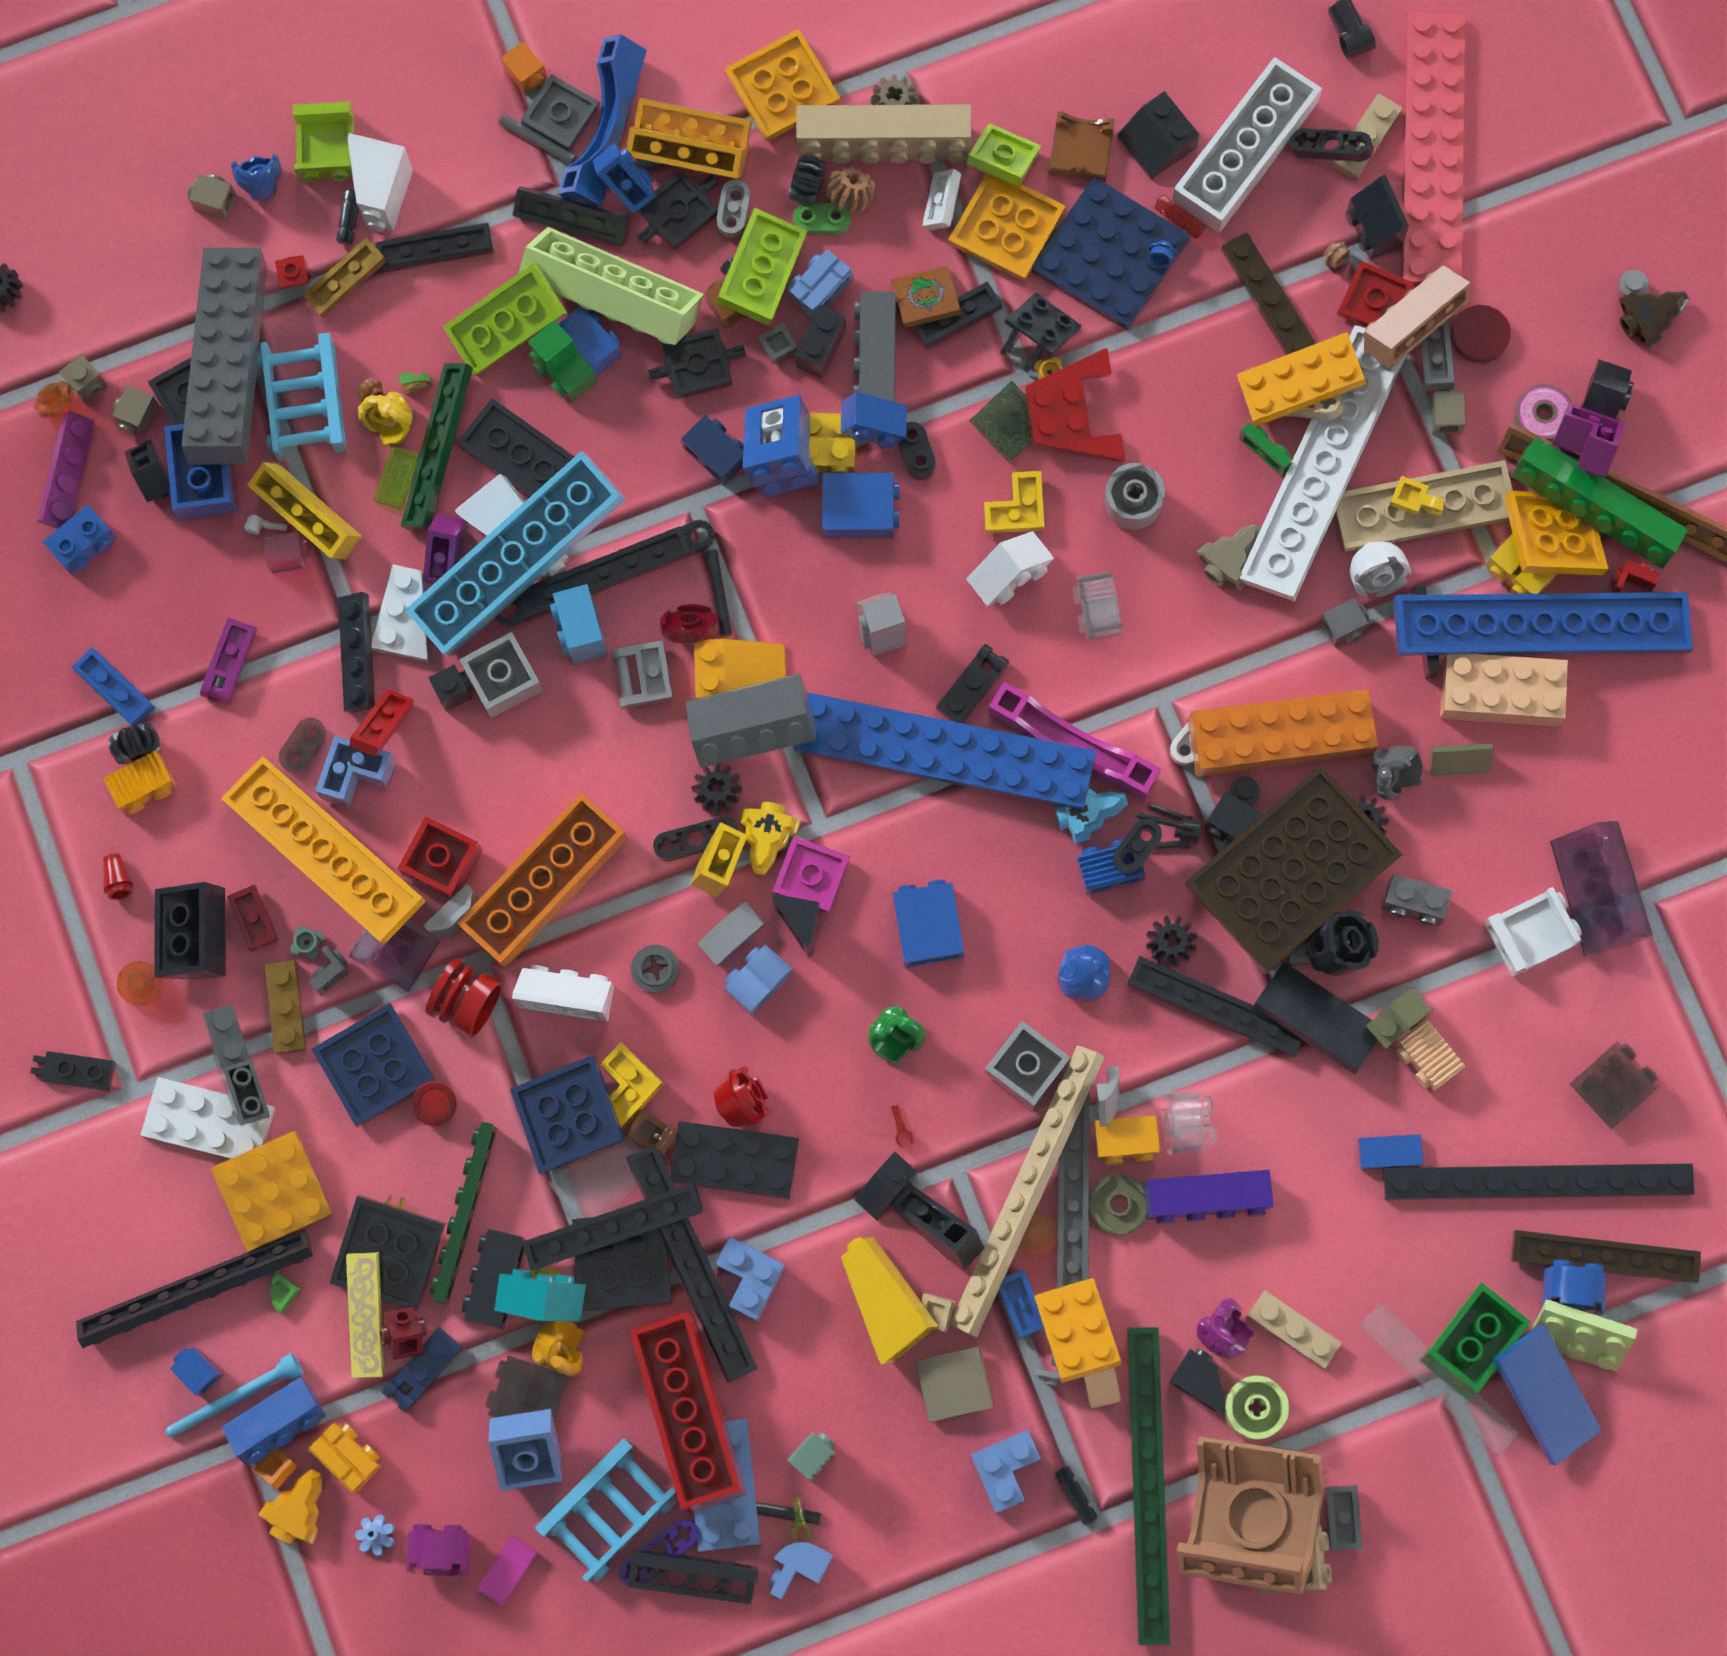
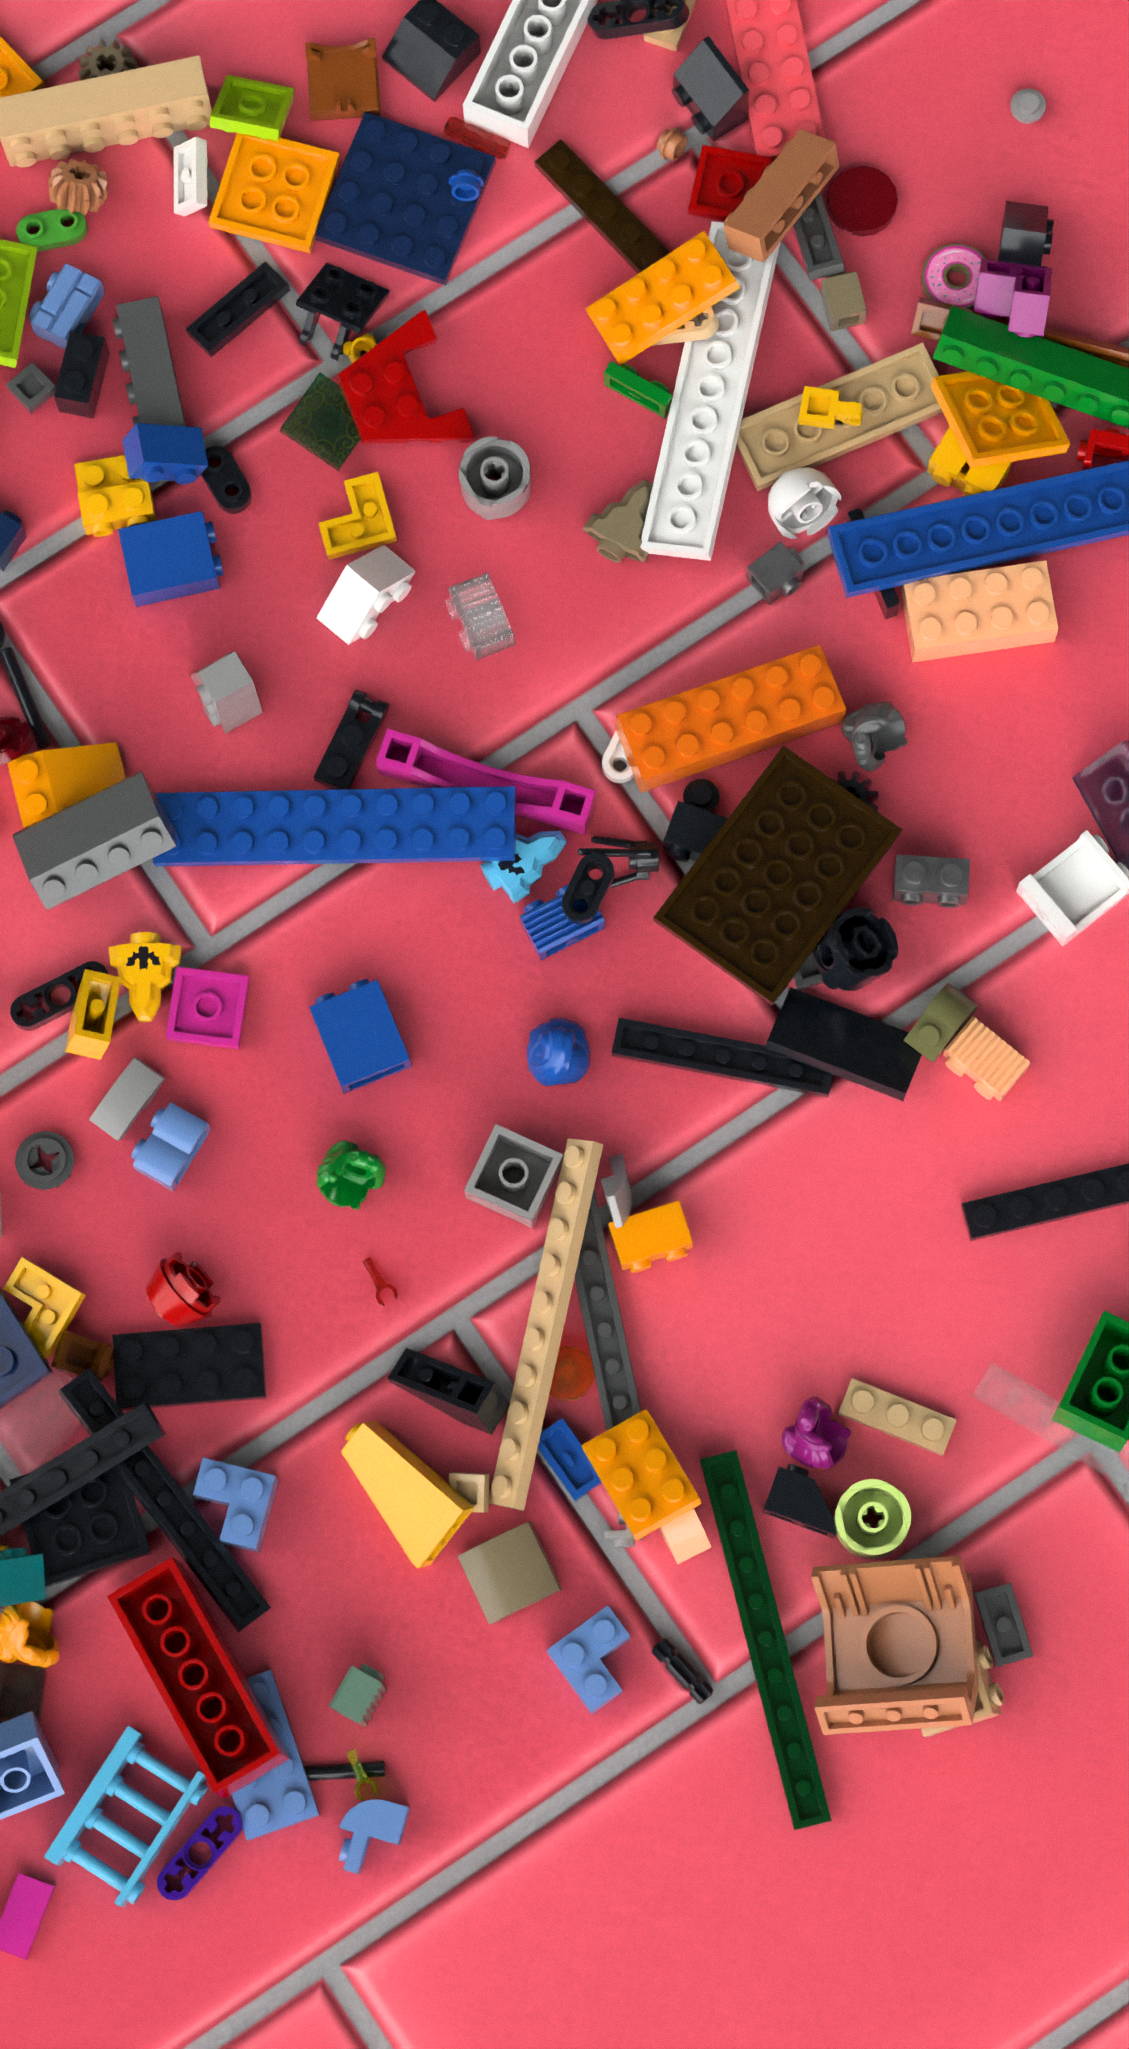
camera: 15 degrees left, 0 degrees up
black fence [627,1548,758,1604] -> none
black gear [692,764,743,815] -> none
blue brick [743,395,820,498] -> none
black slope [772,894,822,958] -> none
black gear [789,155,827,206] -> none
black slope [854,1152,918,1221] -> none
dark orange slope [891,266,961,328] -> none
olive tile [1089,1174,1147,1236] -> none
dark purple brick [1144,1170,1274,1224] -> none
black gear [1146,916,1197,967] -> none
clear brick [1161,1091,1216,1155] -> none
blue tile [1358,1134,1423,1170] -> none
olive slope [1429,743,1493,776] -> none
dark brown rock [1619,291,1690,348] -> none

